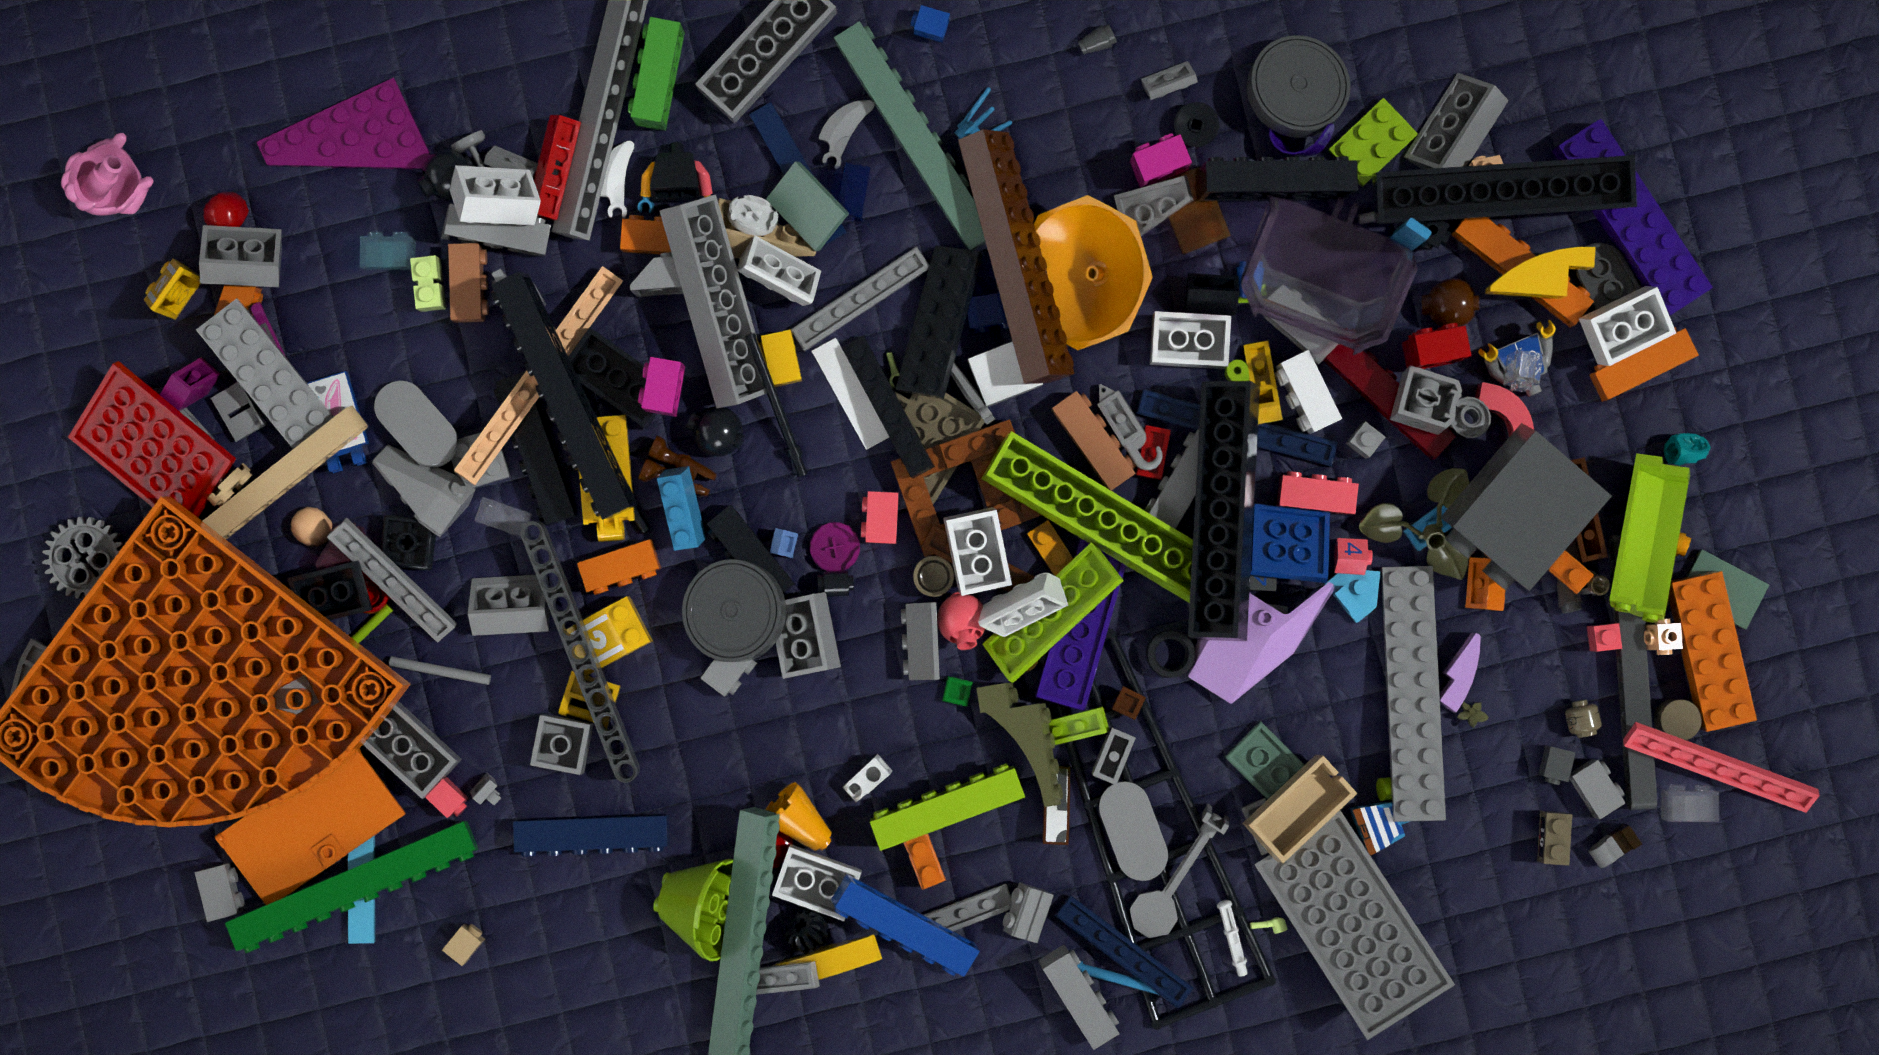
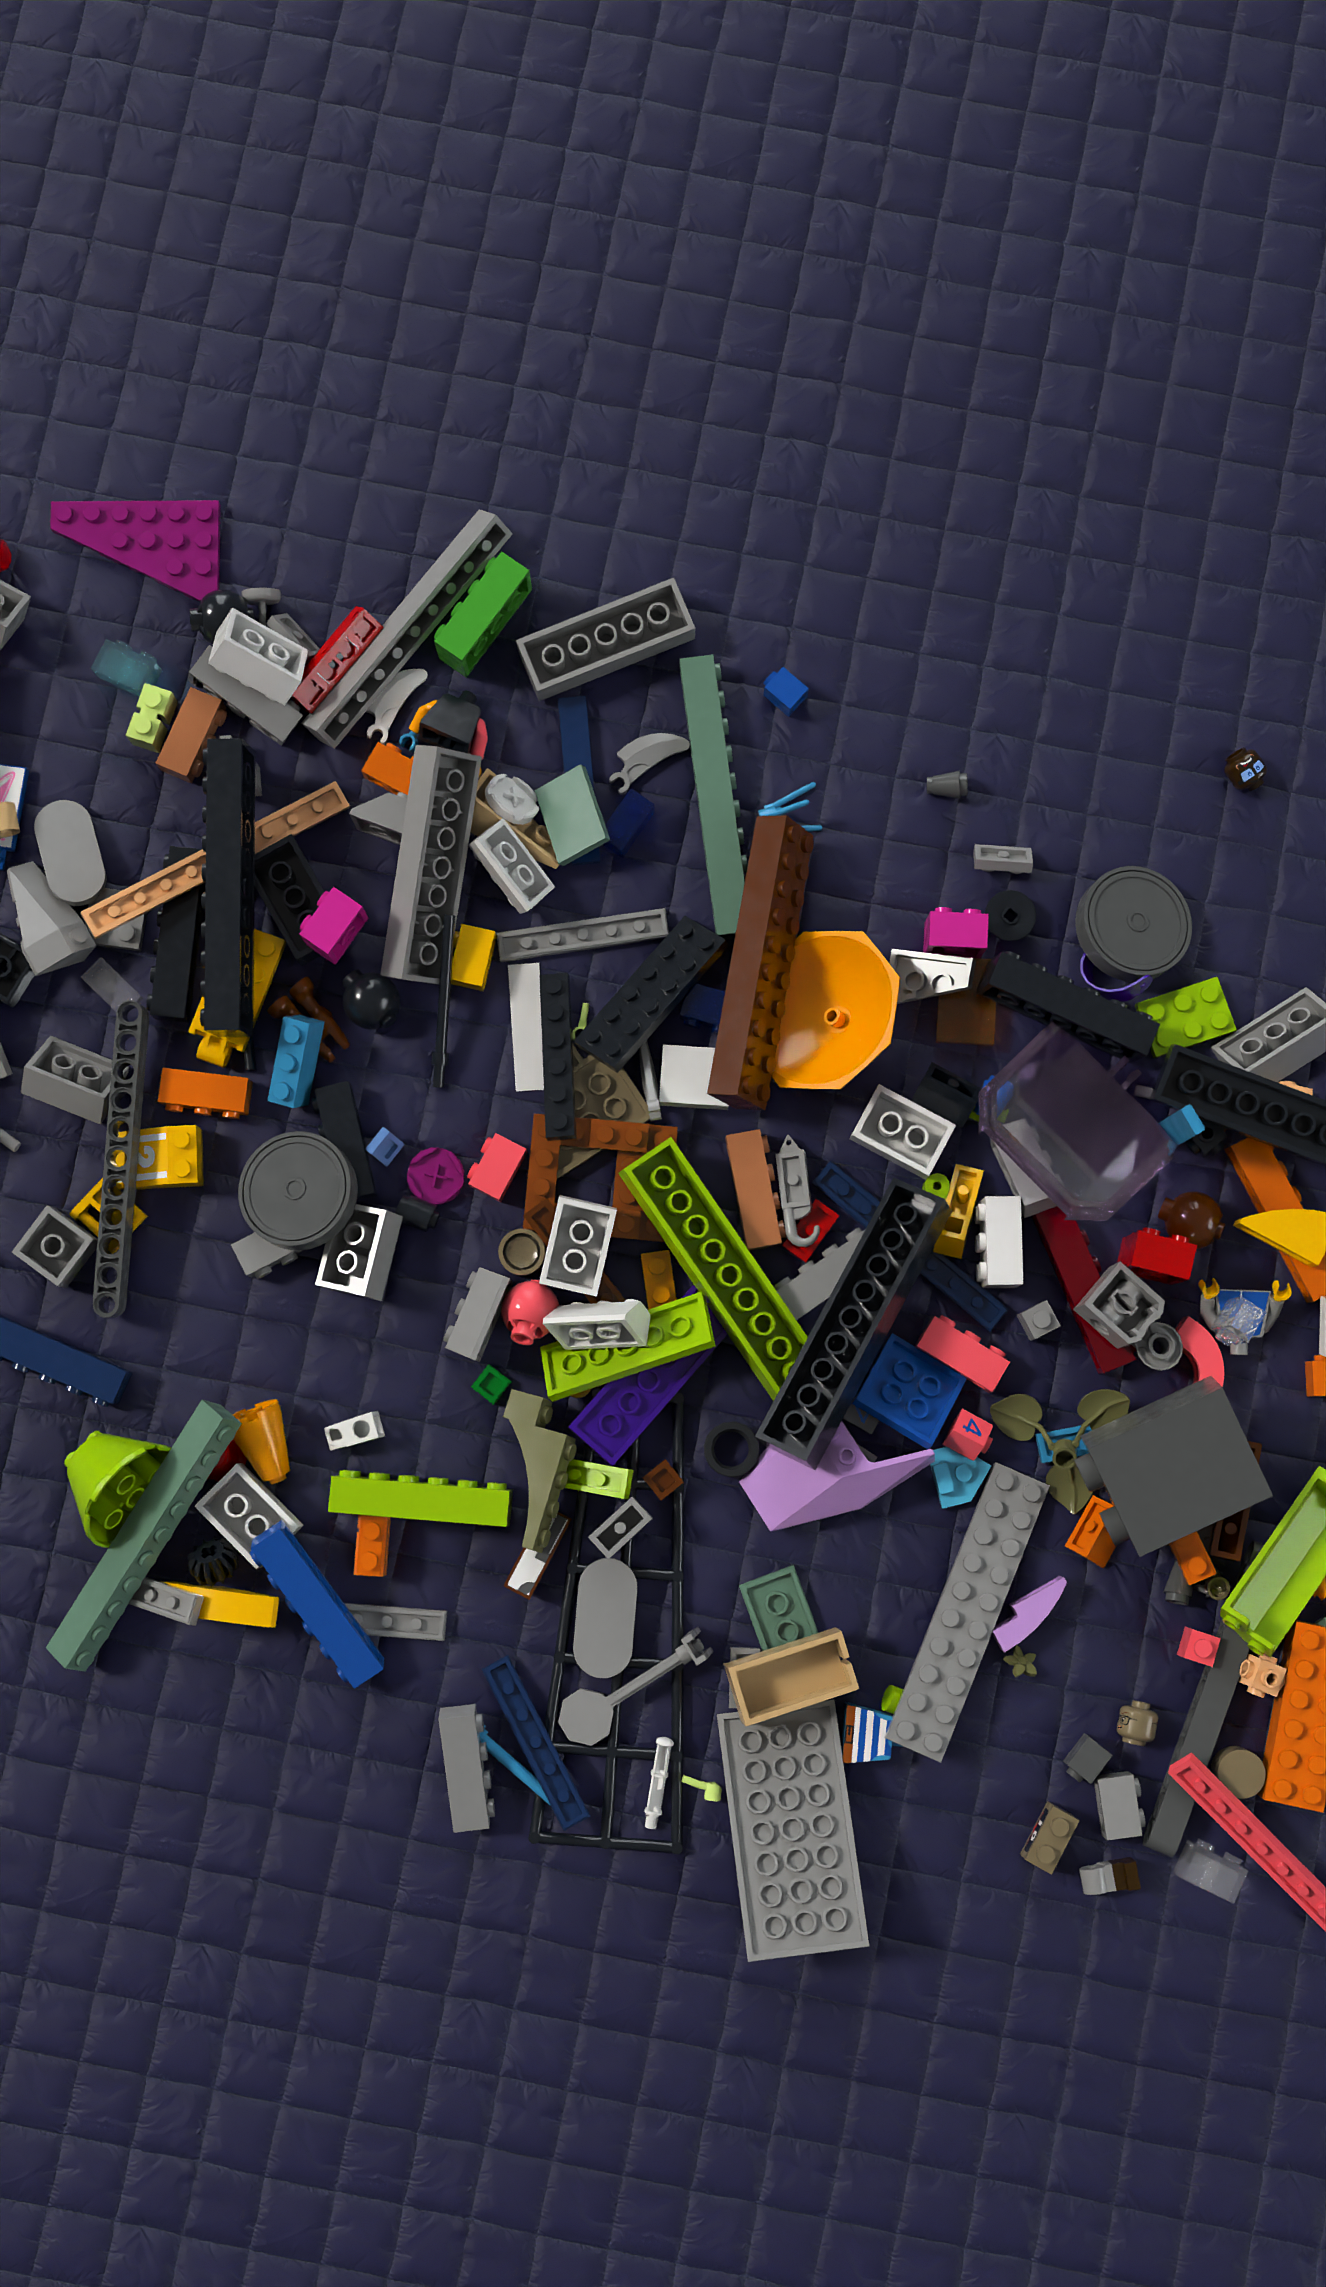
camera: 30 degrees right, 5 degrees down
light grey brick [1003,882,1054,943] -> none

